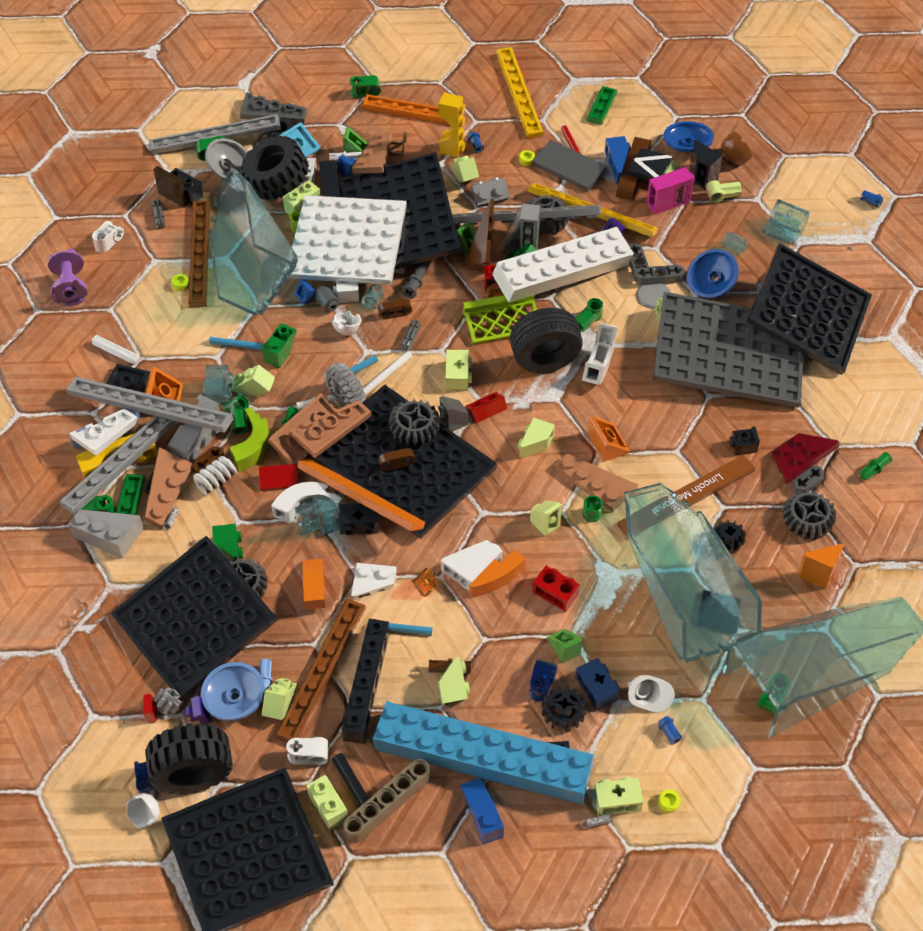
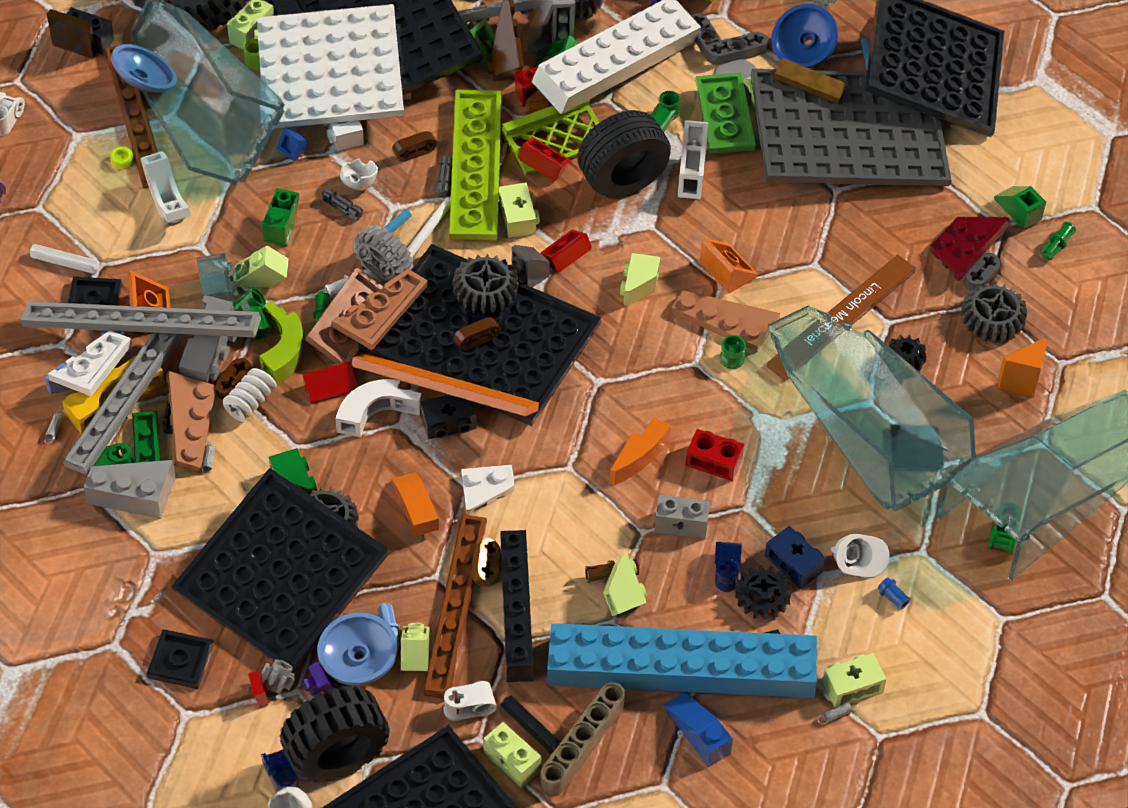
camera: 15 degrees left, 0 degrees up
dark grey axle [152,200,165,229] -> none
dark azure bar [209,336,264,351] -> none
clear light blue brick [294,494,339,536] -> none
dark grey brick [315,286,339,312] -> none
clear light blue brick [361,284,384,310] -> none
dark azure bar [389,623,433,635] -> none
dark grey pin [402,260,433,298] -> none
clear orange tile [411,568,439,597] -> none
white slope [441,540,502,590] -> none
yellowish green slope [530,500,562,536] -> none
bright green slope [547,629,582,663] -> none
neon yellow tile [658,789,681,813] -> none
black brick [729,426,760,455] -> none
none -> white piece [45,410,65,443]
none -> medium blue dish [111,44,177,93]
none -> white arch [140,151,191,224]
none -> black tile [147,629,214,689]
none -> black axle [322,188,364,221]
none -> lime plate [449,90,502,241]
none -> pearl gold beam [471,538,501,587]
none -> red slope [517,137,571,181]
none -> light grey brick [655,495,710,539]
none -> bright green plate [695,72,756,154]
none -> pearl gold tile [773,58,847,104]
none -> green slope [994,186,1046,229]

